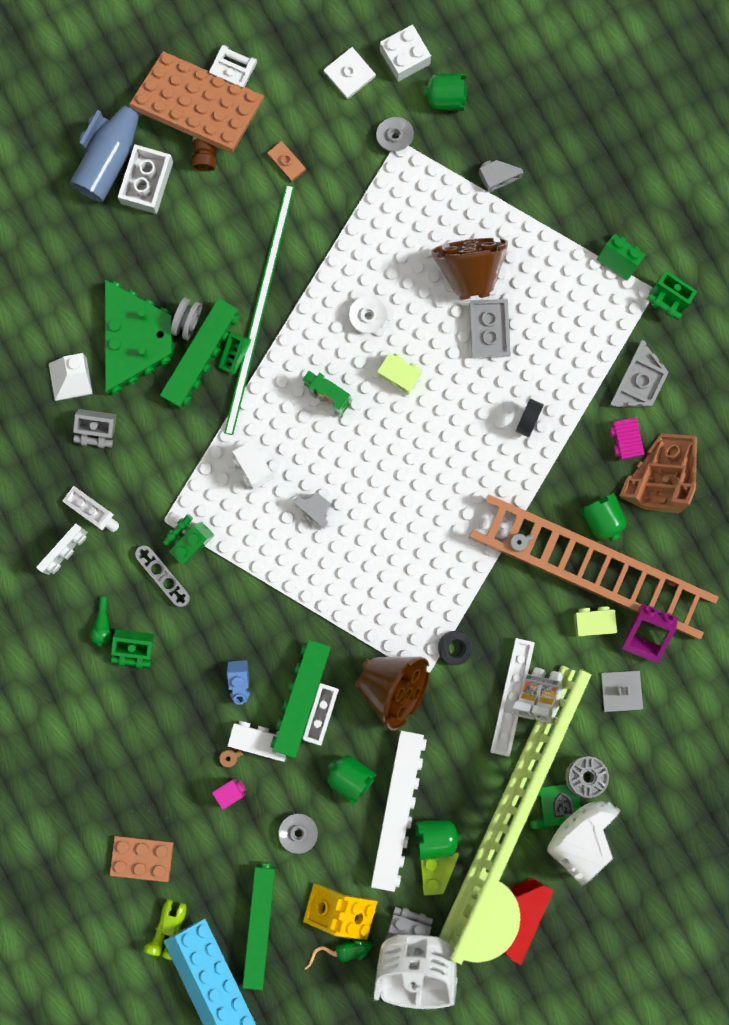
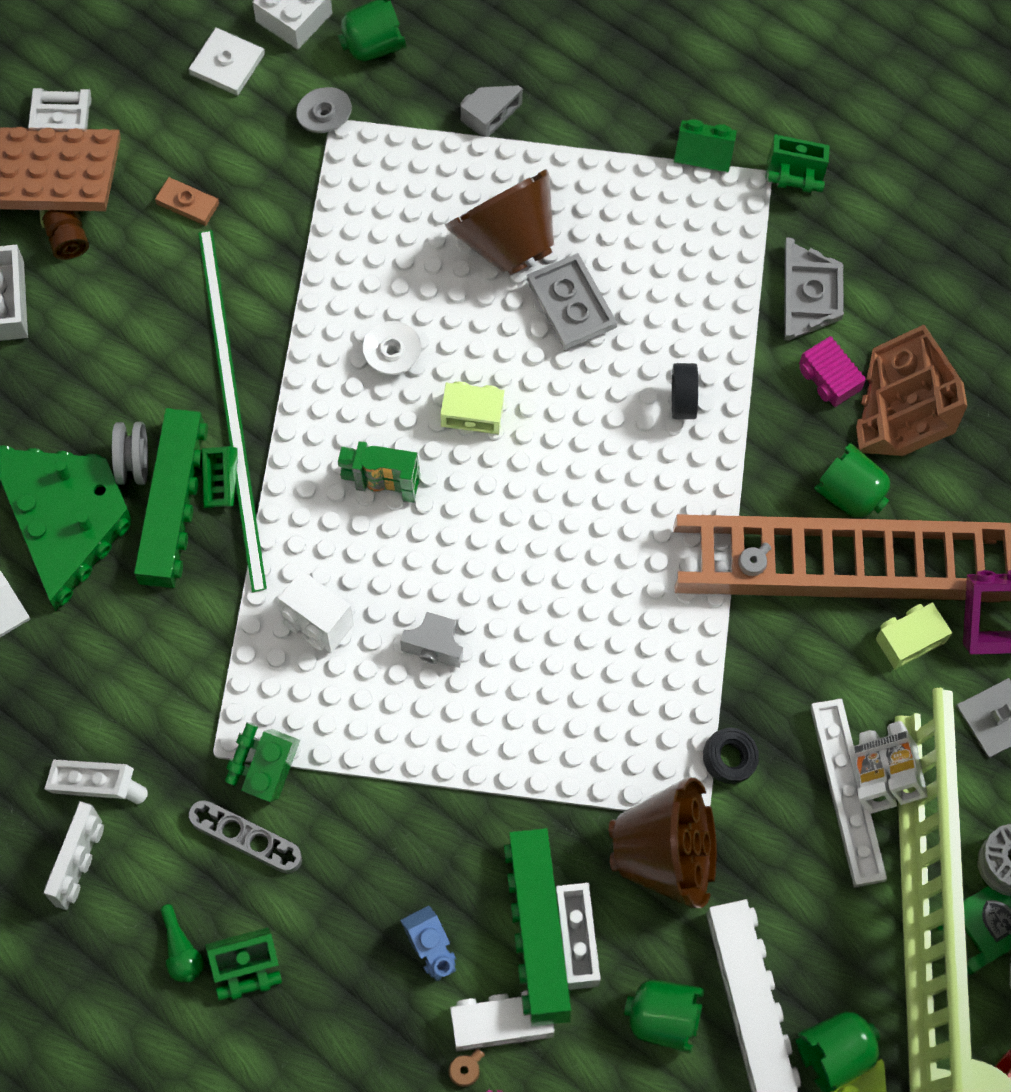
camera: 25 degrees left, 15 degrees down
light grey brick [73,409,117,449] -> none

